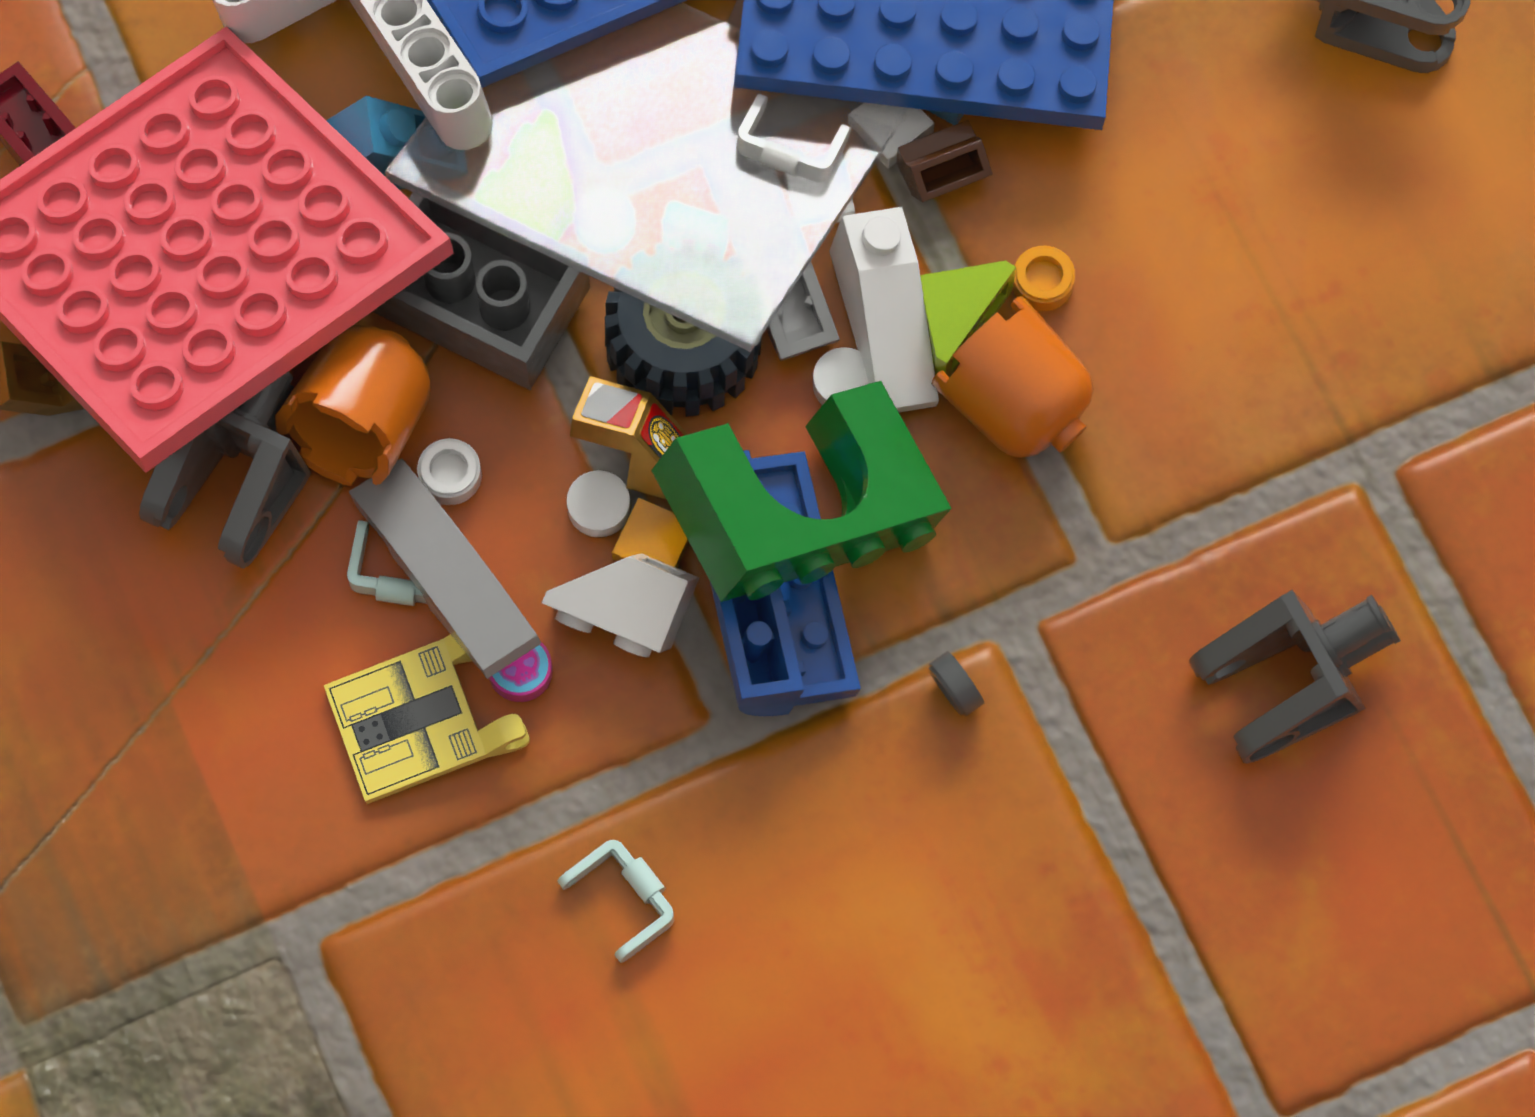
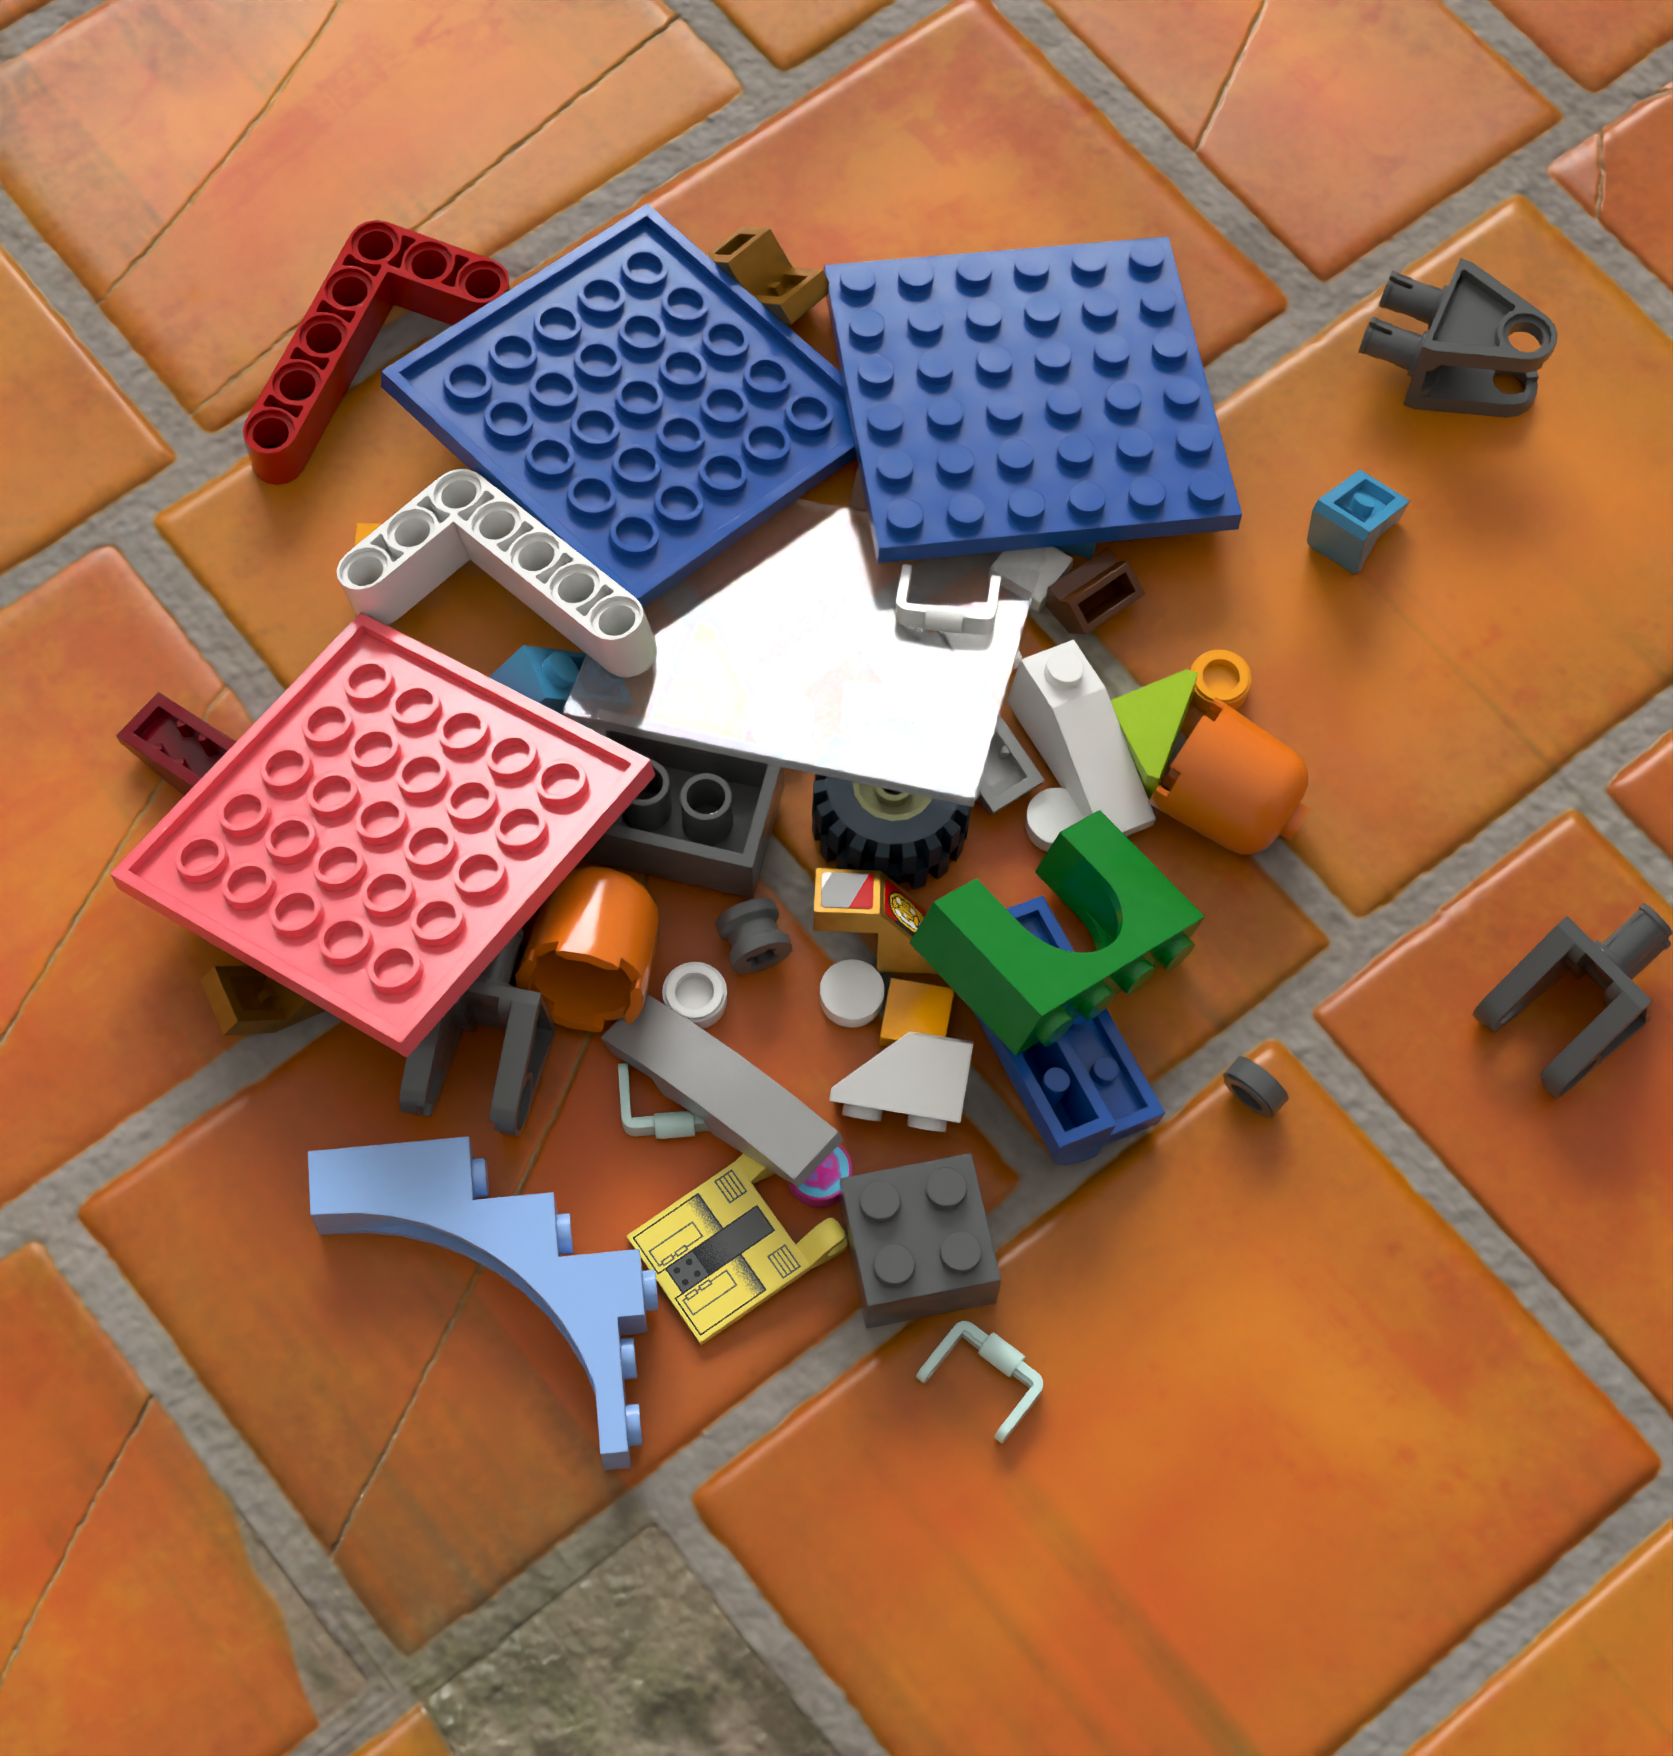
camera: 15 degrees left, 5 degrees down
none -> light blue arch [308,1136,659,1470]
none -> dark grey wheel [715,898,792,974]
none -> dark grey brick [839,1153,1001,1329]
none -> dark azure slope [1307,470,1410,574]

